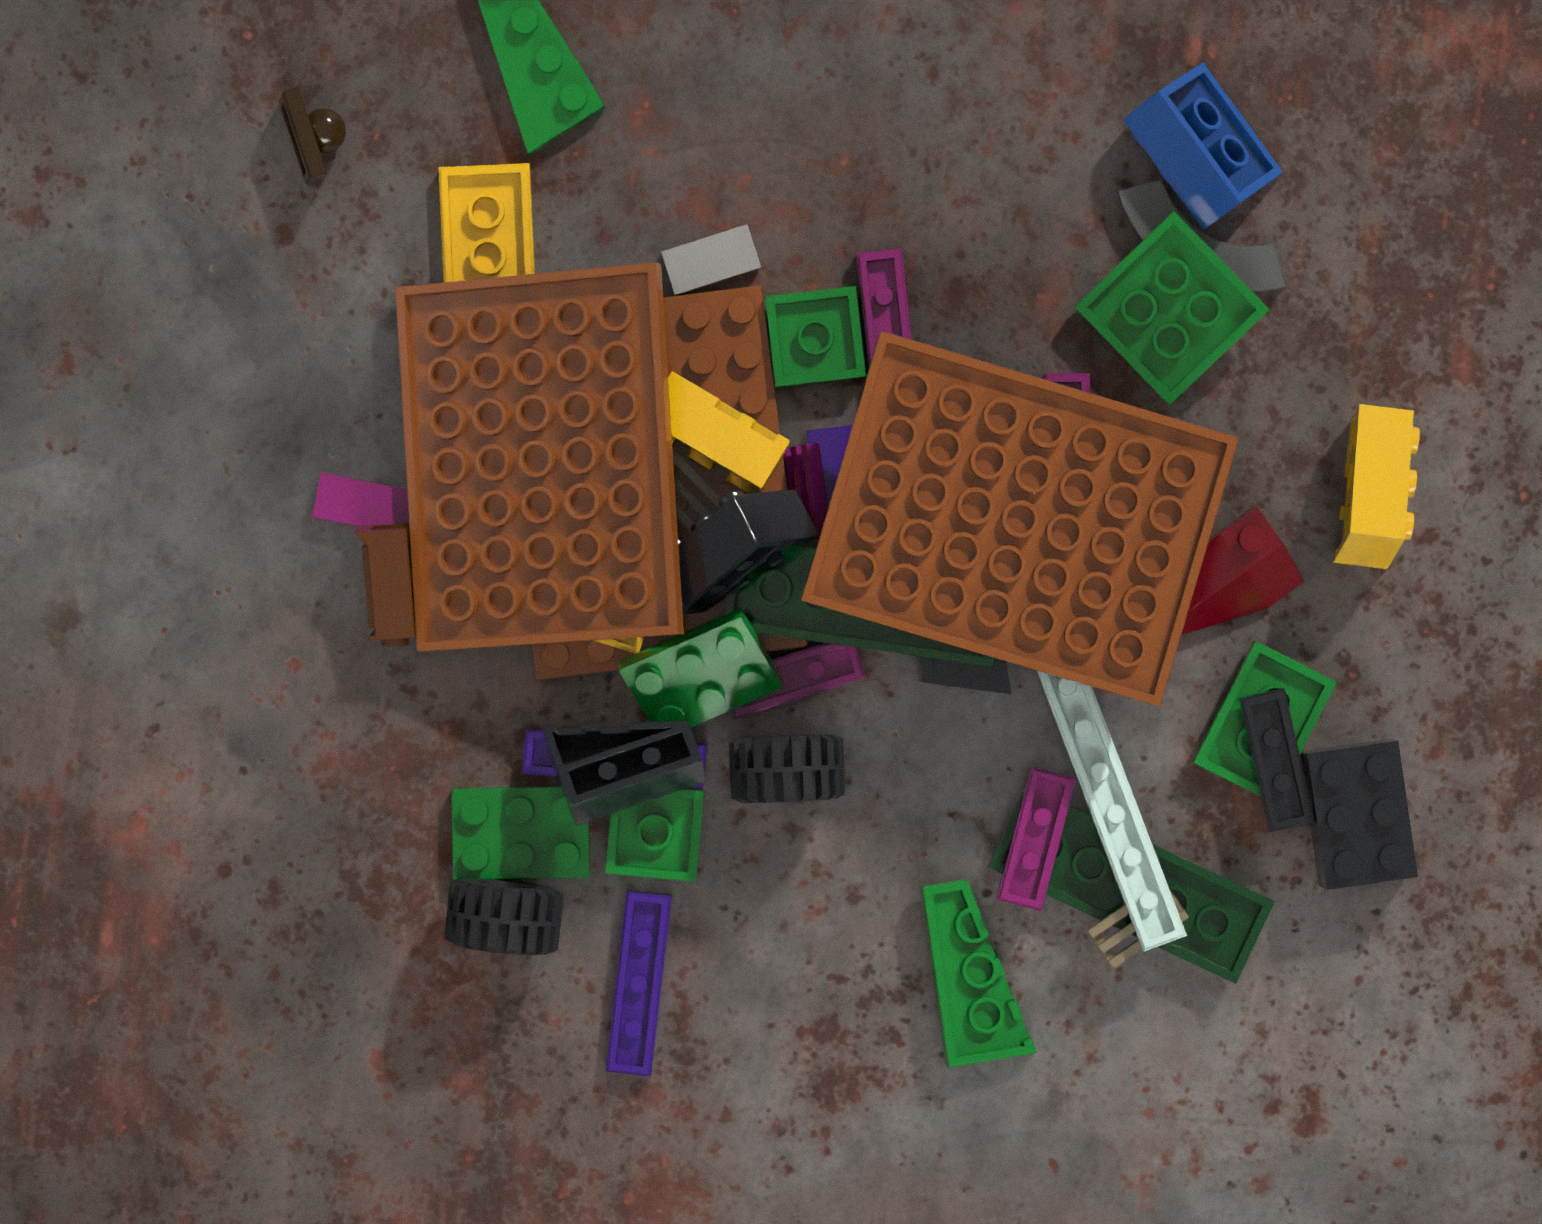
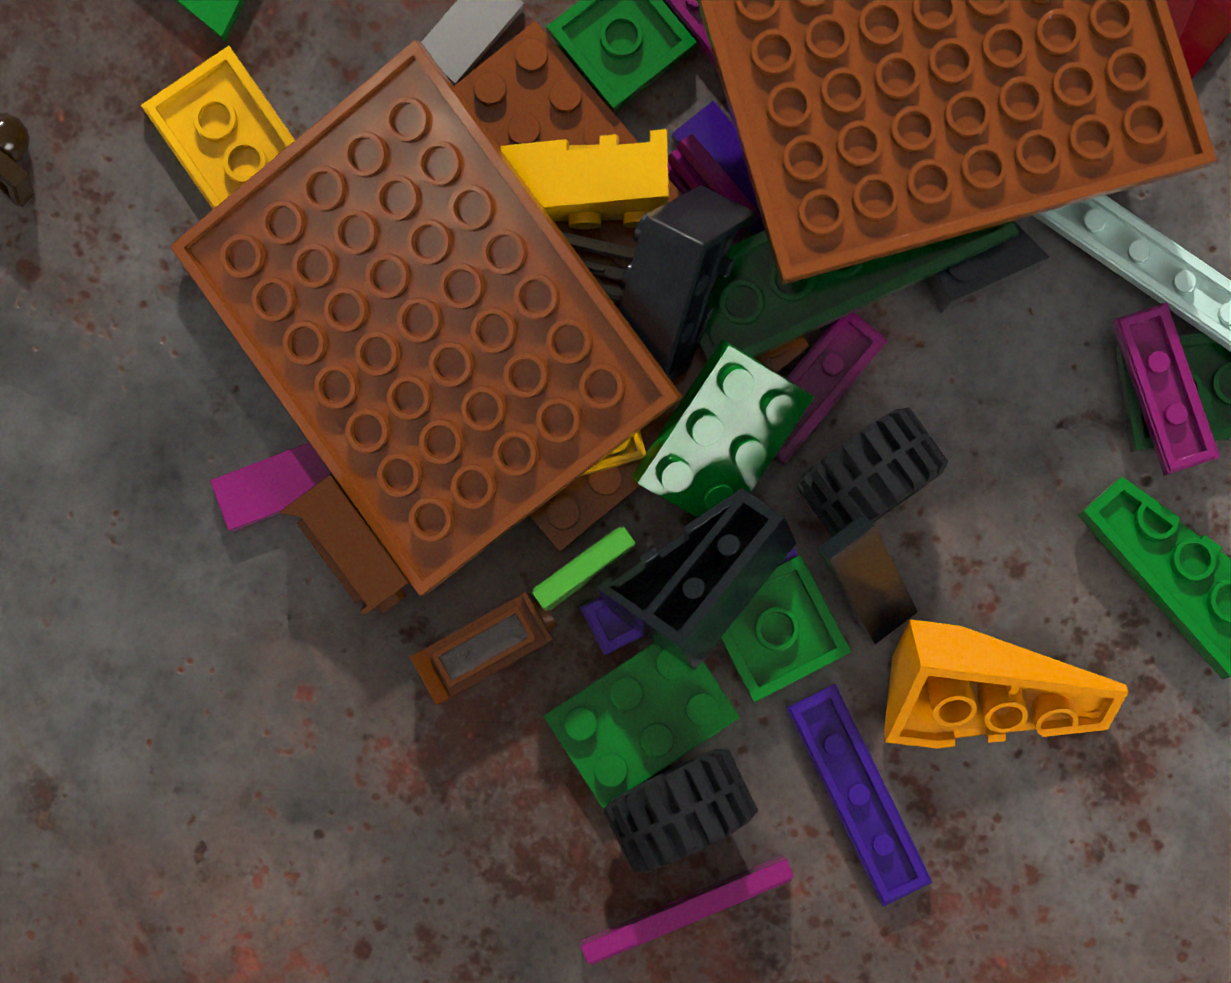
camera: 35 degrees left, 5 degrees down
none -> reddish brown window [409,592,558,705]
none -> bright green tile [532,527,635,611]
none -> magenta tile [580,855,794,965]
none -> black tile [818,514,918,644]
none -> light orange wedge [884,619,1129,749]

